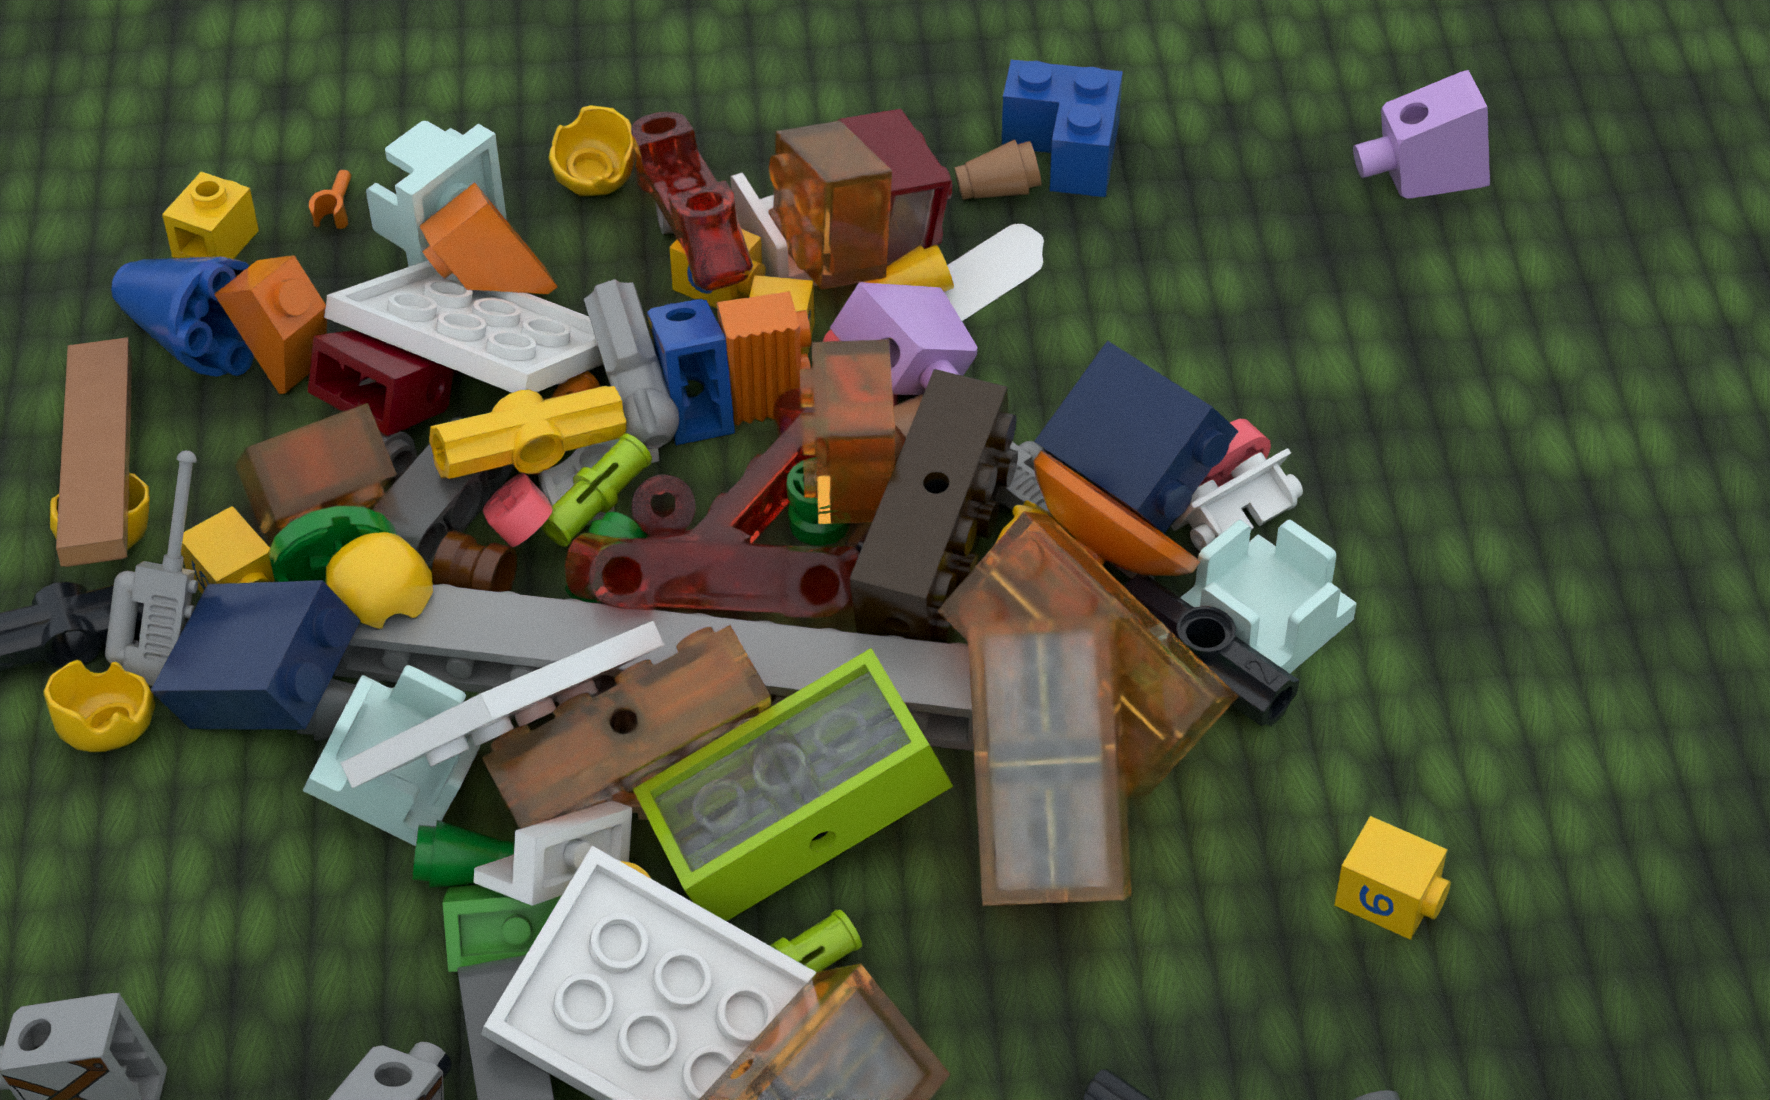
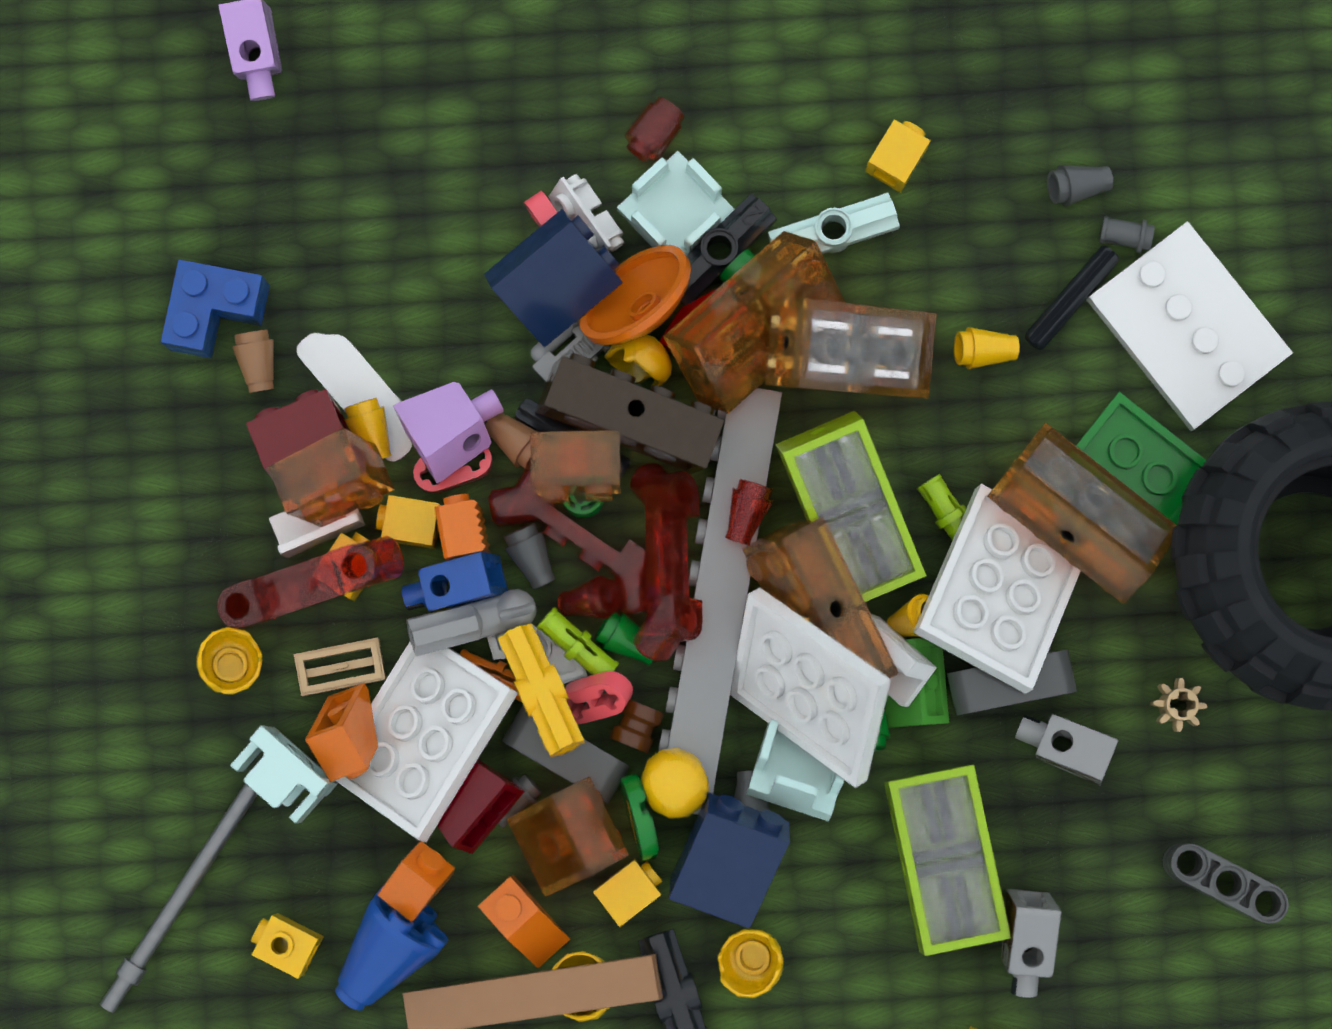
camera: 90 degrees left, 35 degrees up
light grey piece [105,450,198,686] -> none
orange hand [309,170,351,229] -> none
none -> flat silver bar [100,784,258,1013]
none -> tan tile [294,637,387,697]
none -> orange slope [478,875,570,968]
none -> dark grey cone [503,523,556,589]
none -> clear red brick [625,97,685,162]
none -> clear red cone [725,479,773,546]
none -> light aqua piece [768,193,900,268]
none -> clear brick [884,765,1011,956]
none -> yellow cone [954,327,1019,369]

